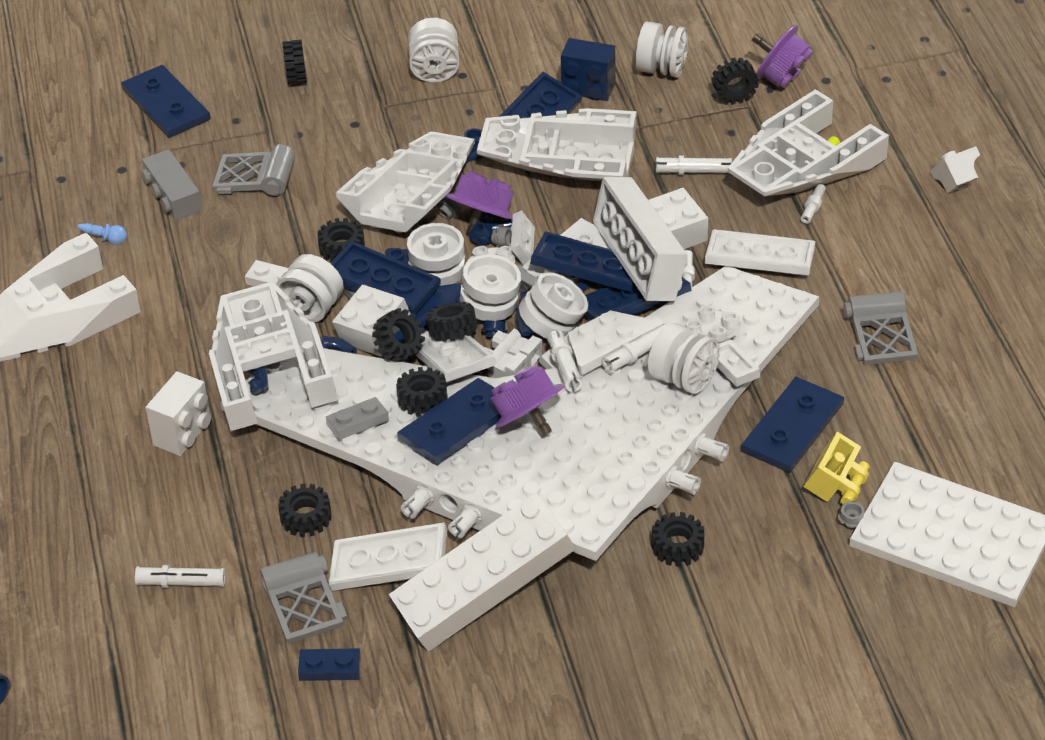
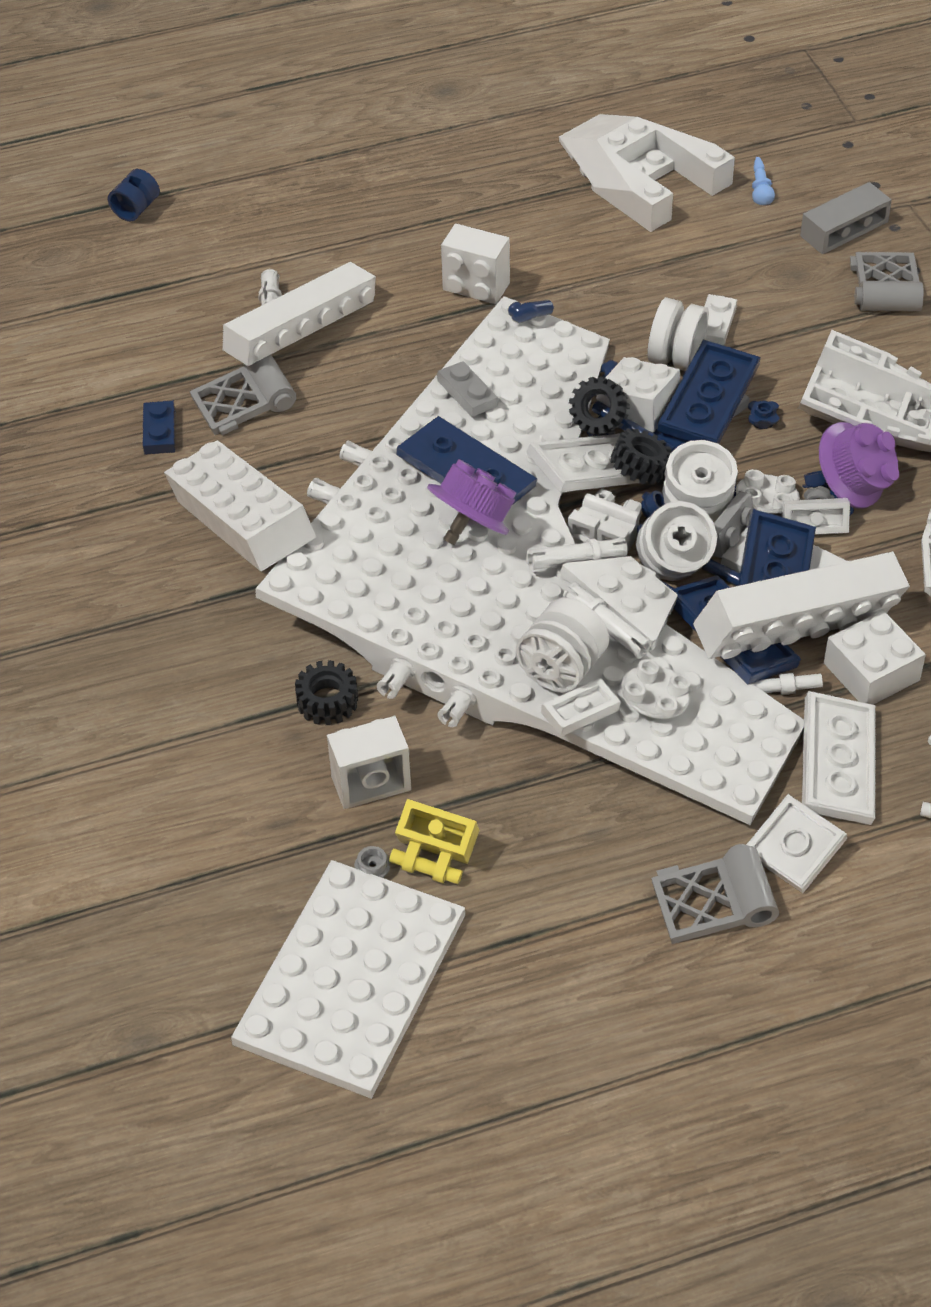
camera: 85 degrees right, 5 degrees up
white wedge [209,281,338,431] -> none
black tyre [278,483,332,537] -> none
black tyre [317,218,365,263] -> none
white plate [328,522,448,591] -> none
black tyre [396,367,448,416] -> none
white wheel [407,223,465,286] -> none
dark blue plate [741,376,844,473] -> none
none -> white brick [222,262,376,366]
none -> white brick [327,716,411,810]
none -> white plate [746,794,847,893]

